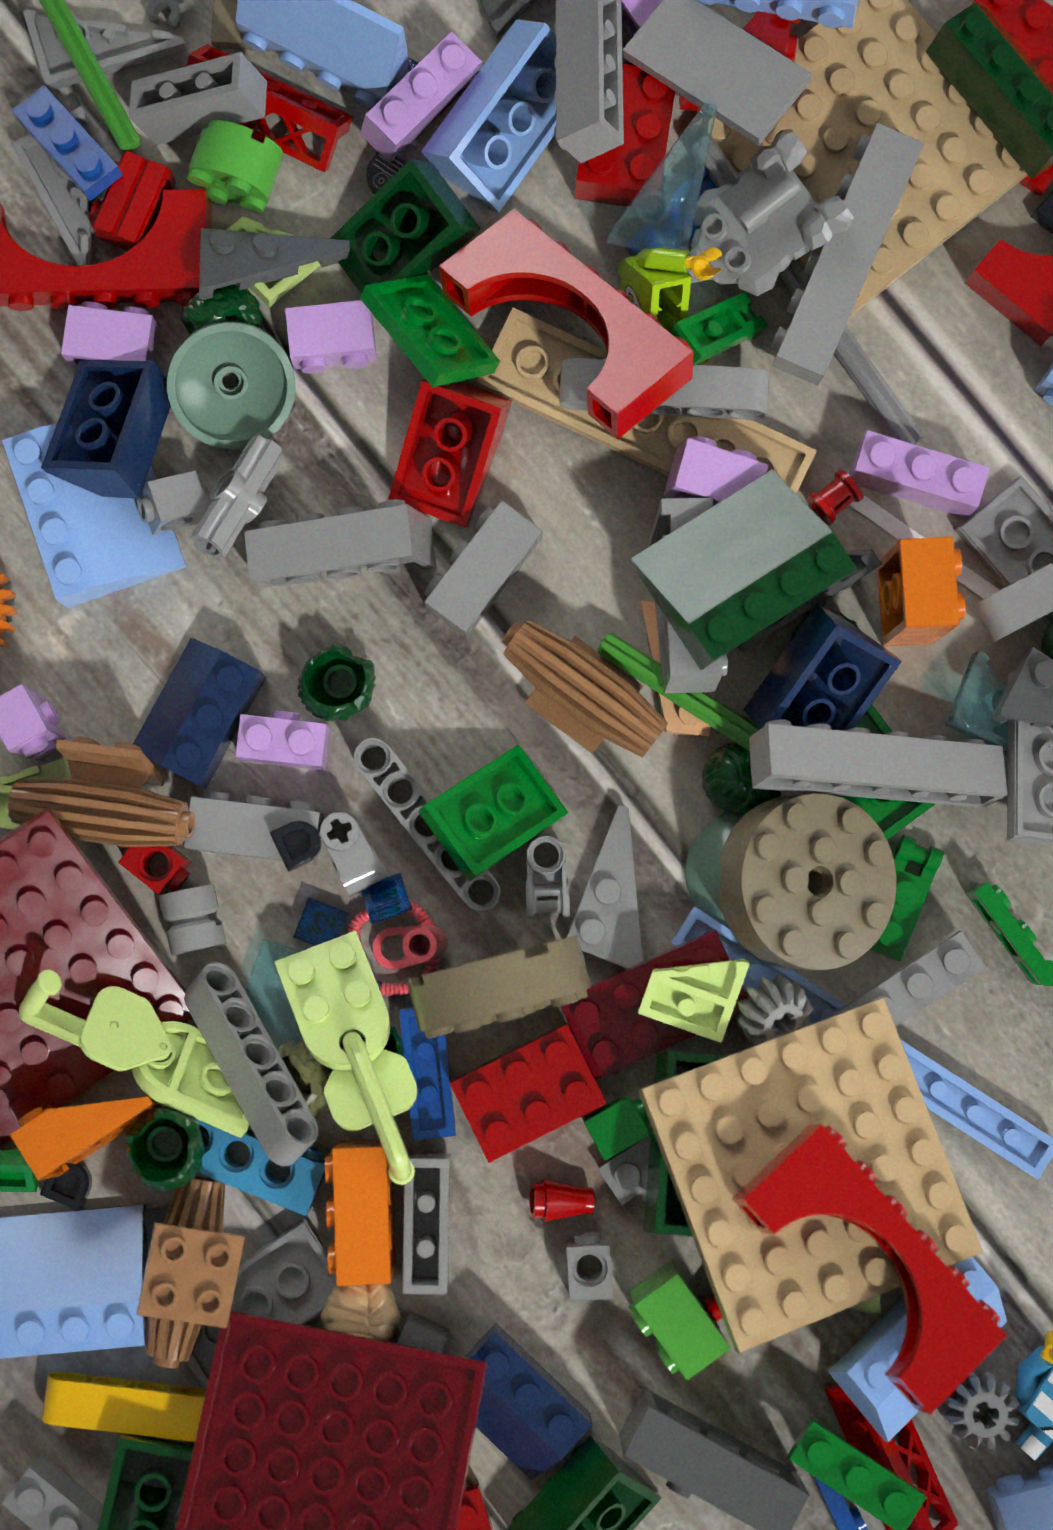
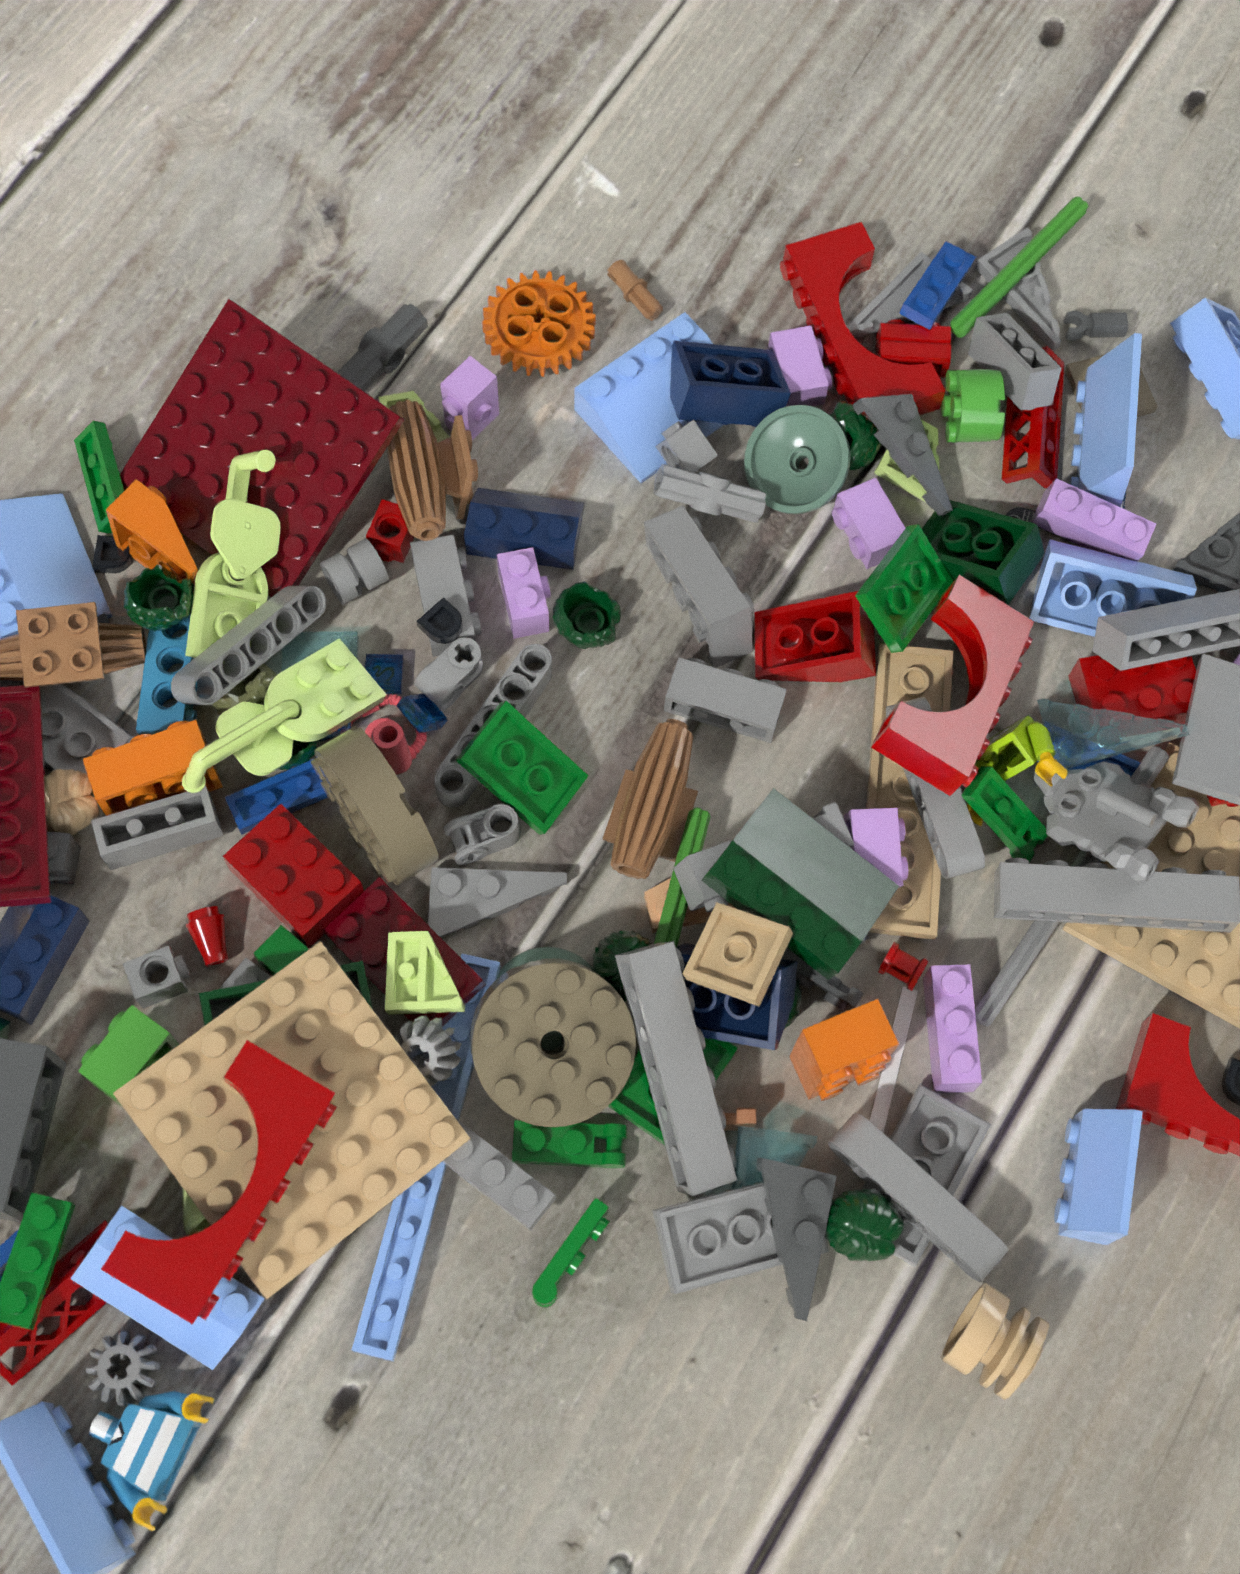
camera: 70 degrees right, 15 degrees down
none -> tan plate [683,902,793,1006]
none -> nougat tile [723,1108,756,1131]

